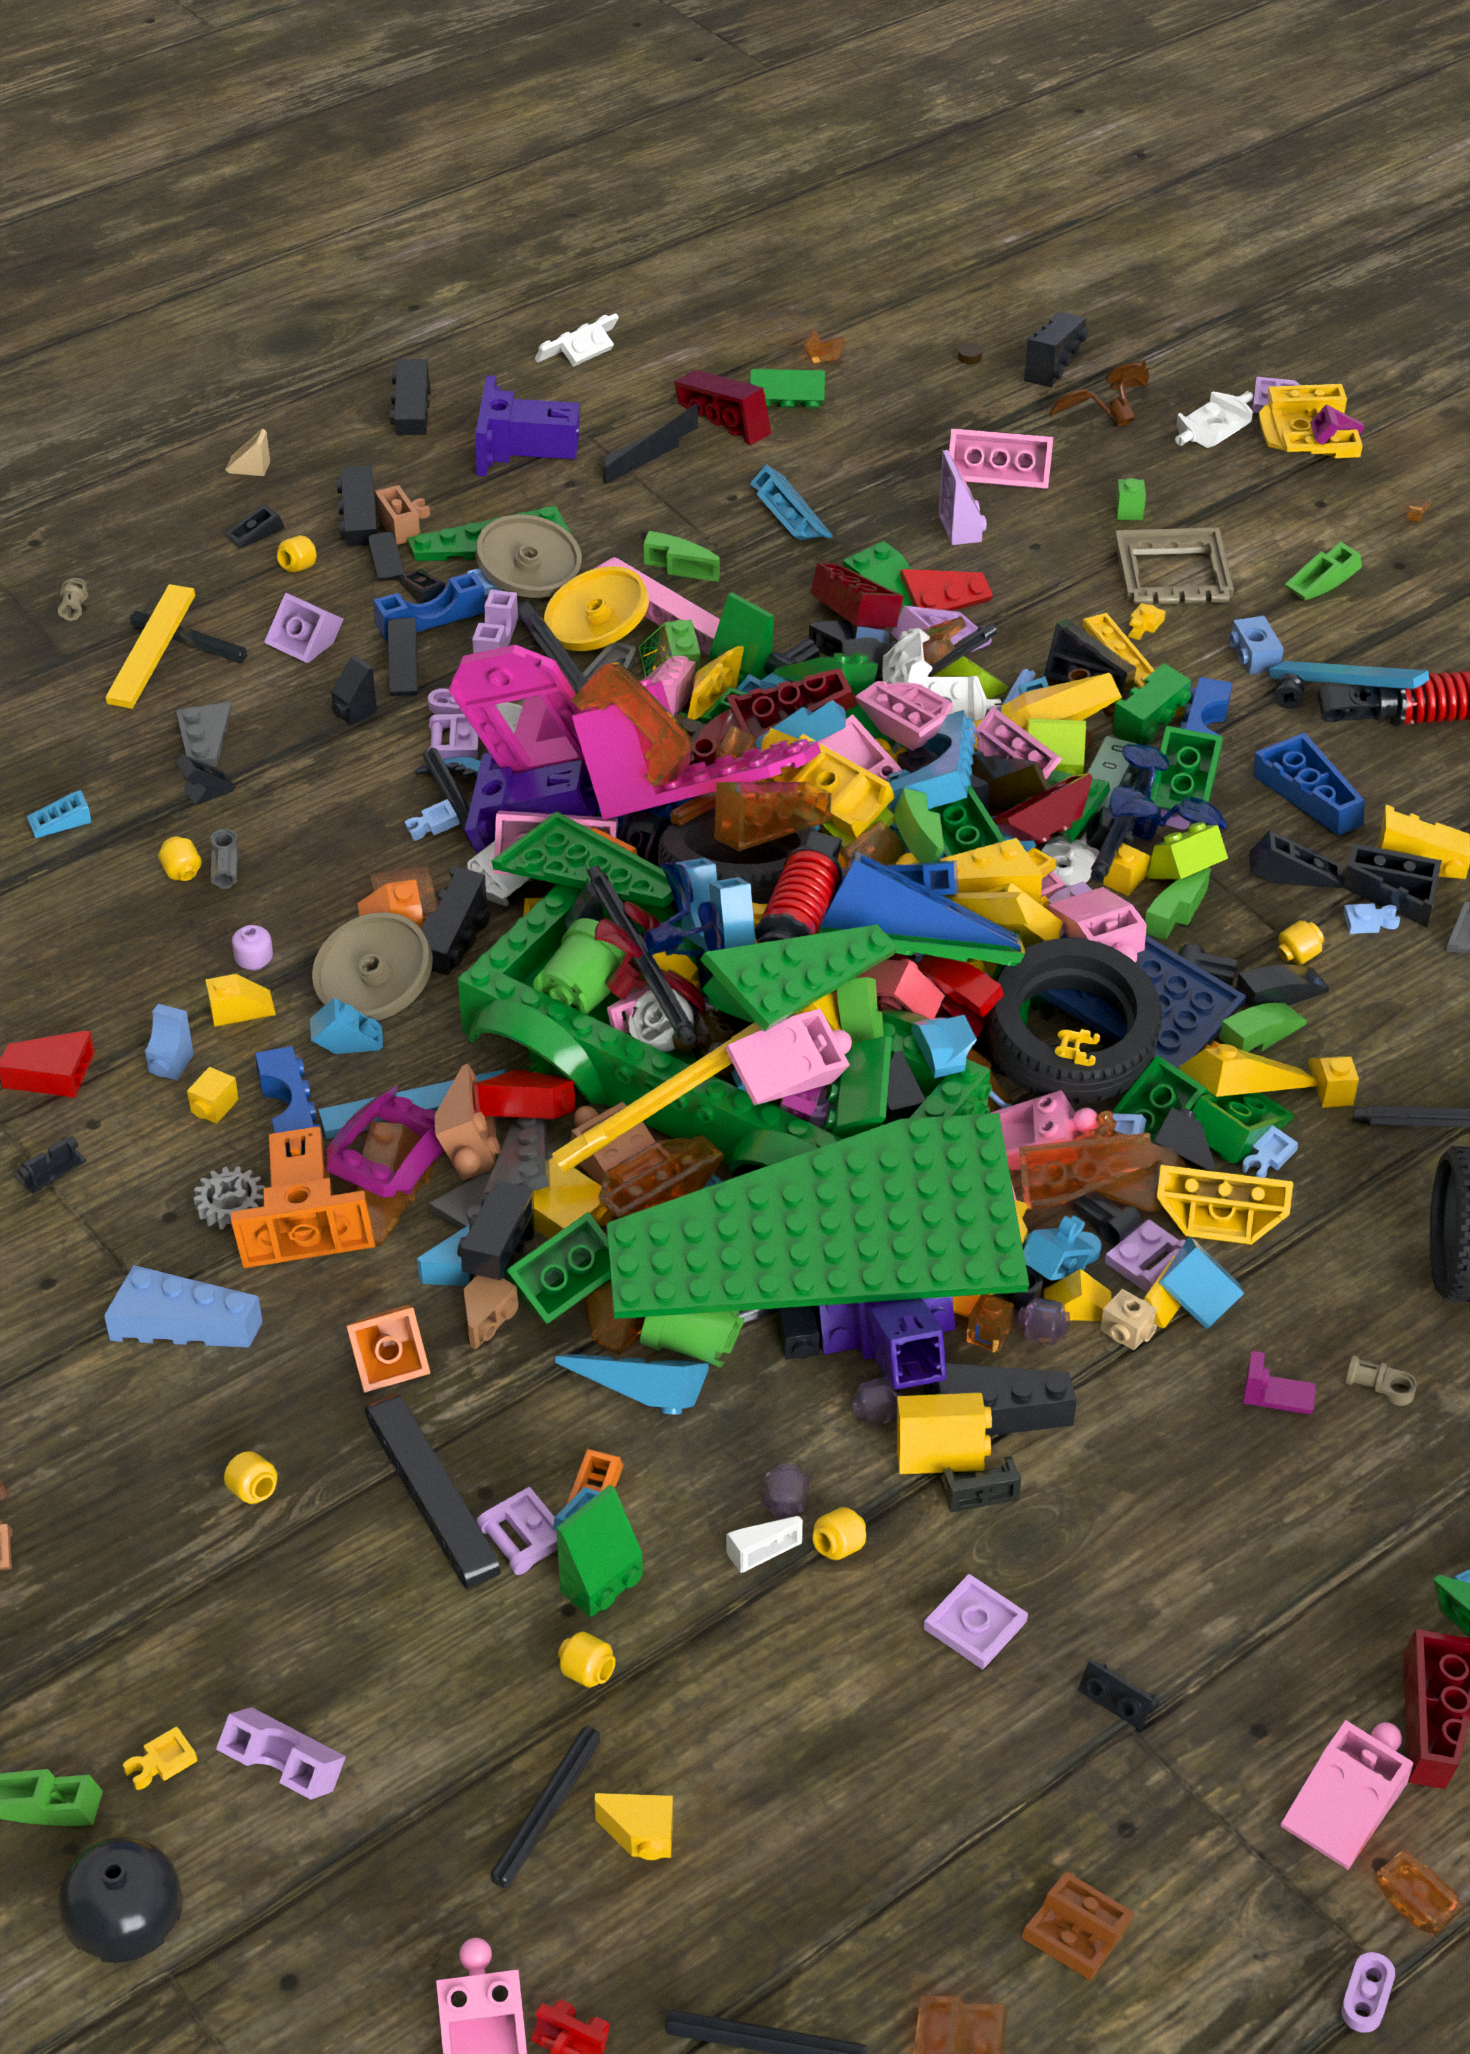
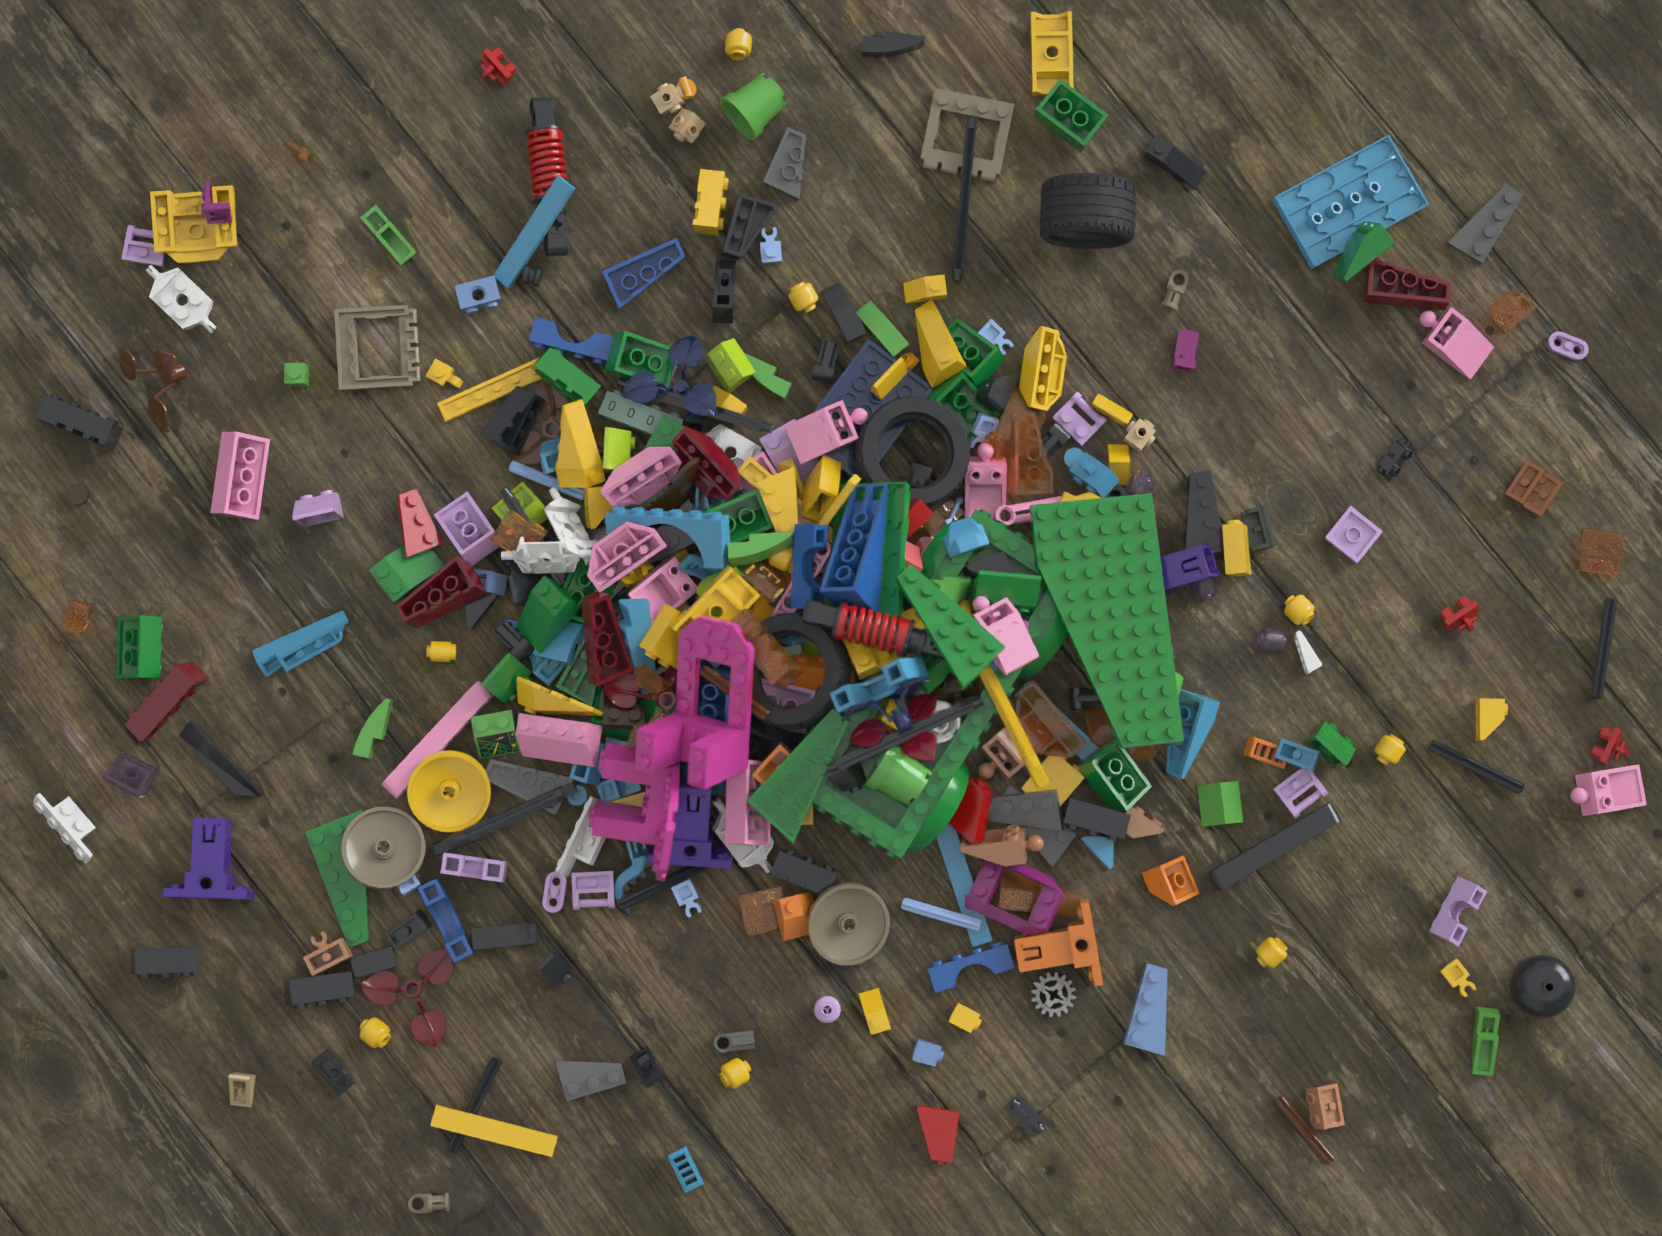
camera: 90 degrees left, 40 degrees up
lavender slope [264,593,344,663] -> none
dark azure slope [310,998,383,1054] -> none
clear orange windscreen [571,662,693,787] -> none
yellow piece [1055,1029,1100,1066] -> none
dark azure slope [1158,1237,1244,1329] -> none
none -> clear purple slope [102,751,159,799]
none -> dark red plant [361,949,453,1047]
none -> yellow brick [426,641,456,662]
none -> yellow slope [870,358,908,400]
none -> light blue axle [901,898,982,931]
none -> bright green slope [1197,781,1243,827]
none -> red hips [1441,596,1479,633]

